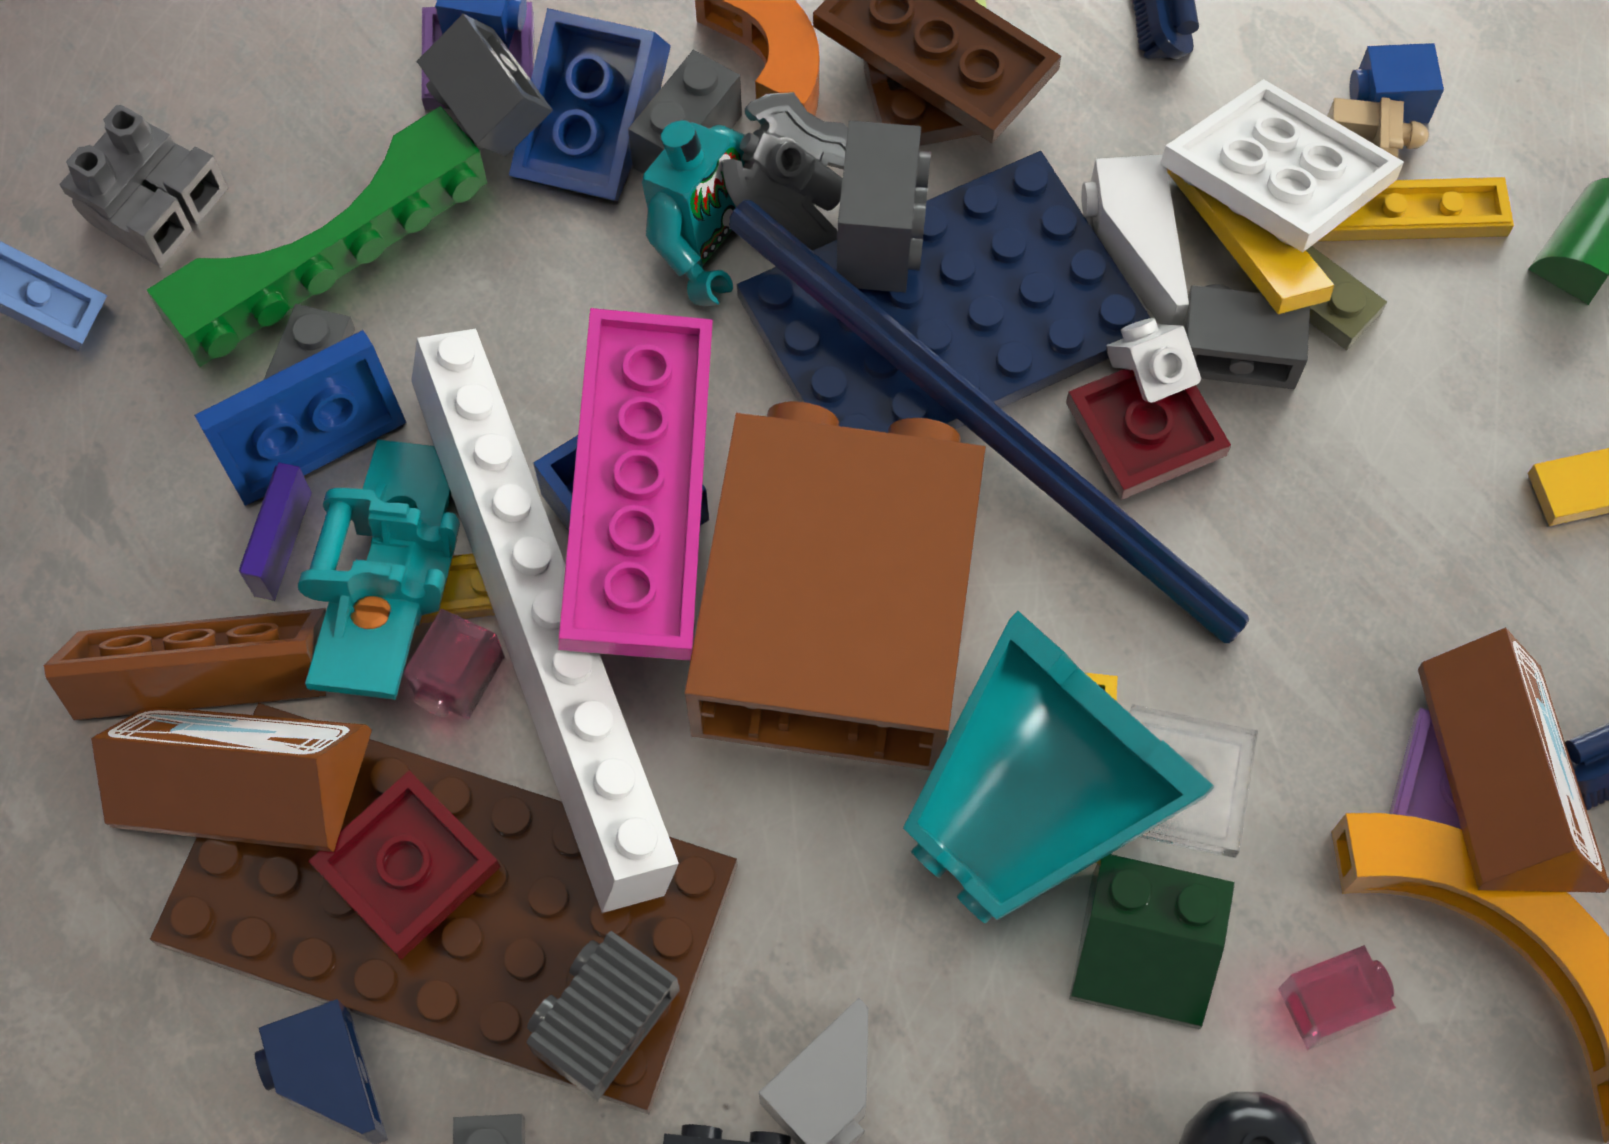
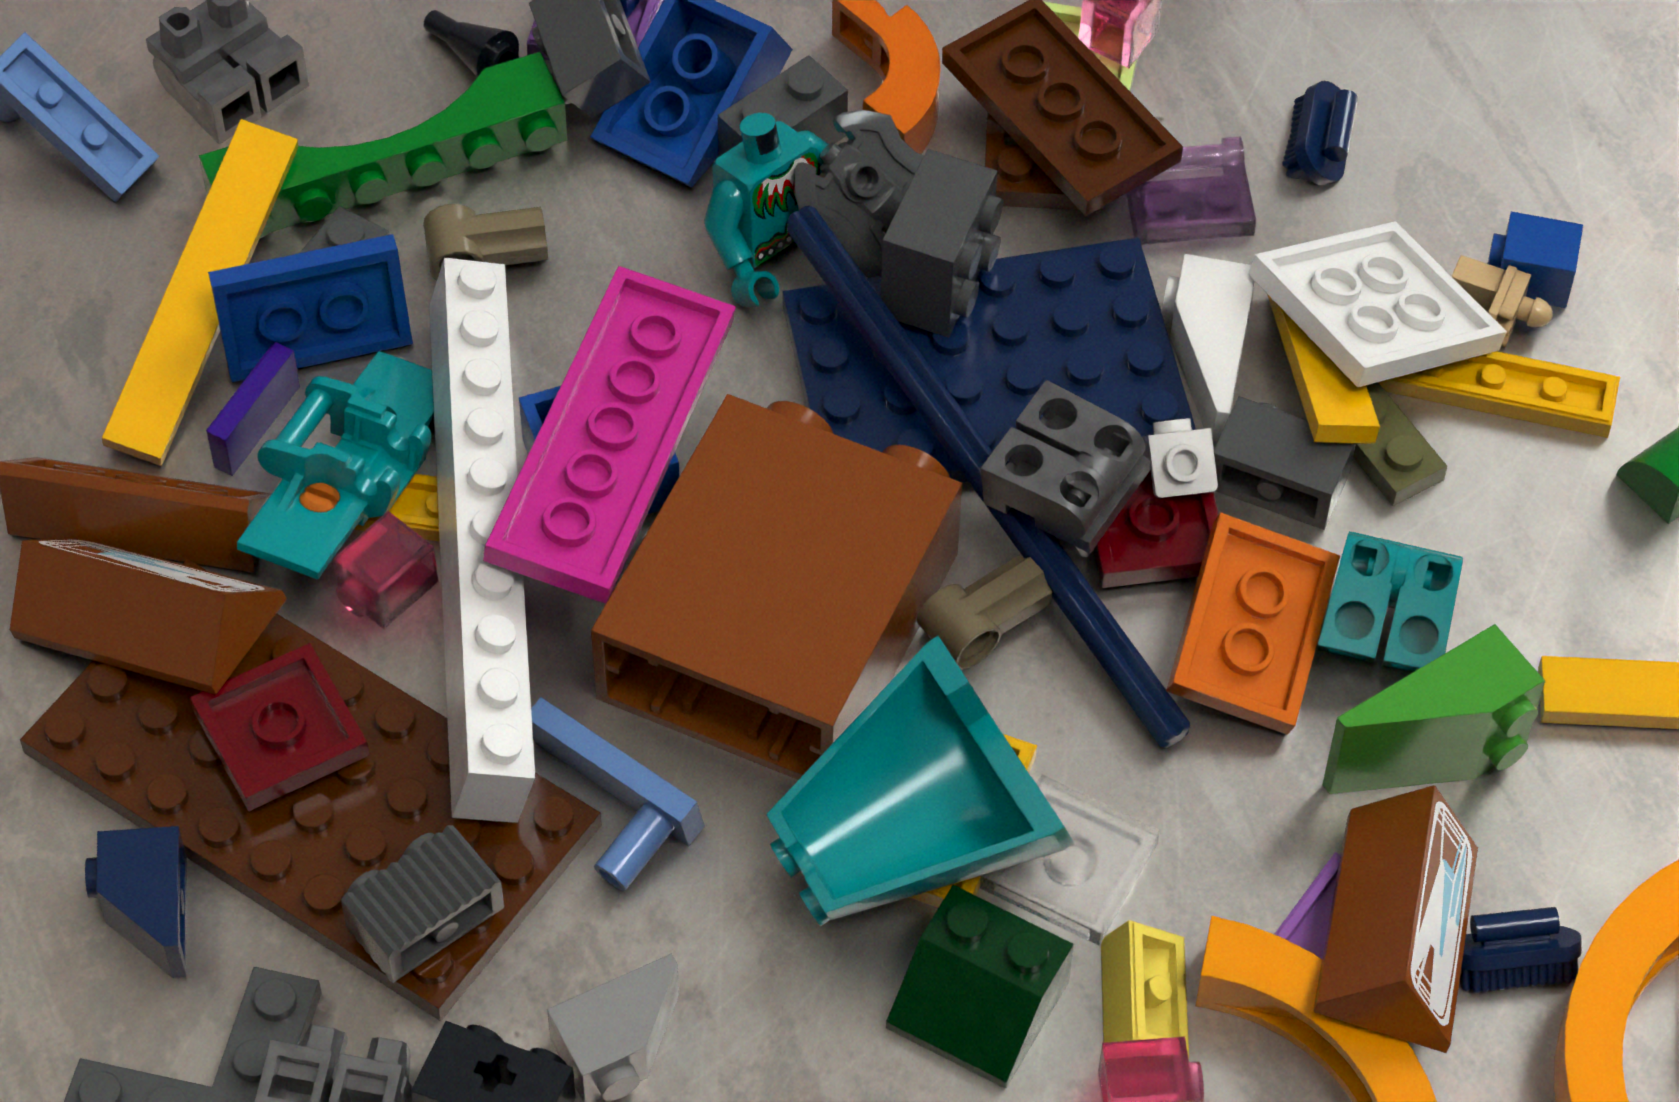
camera: 15 degrees right, 10 degrees down
none -> yellow tile [102,119,298,466]
none -> black cone [423,10,519,77]
none -> dark tan piece [423,204,548,281]
none -> medium blue piece [531,697,705,891]
none -> dark tan piece [916,555,1053,670]
none -> flat silver hips [980,380,1150,557]
none -> light yellow slope [1101,920,1189,1063]
none -> clear purple plate [1126,136,1256,245]
none -> orange plate [1166,512,1340,735]
none -> teal hips [1318,531,1463,672]
none -> bright green slope [1322,624,1545,794]

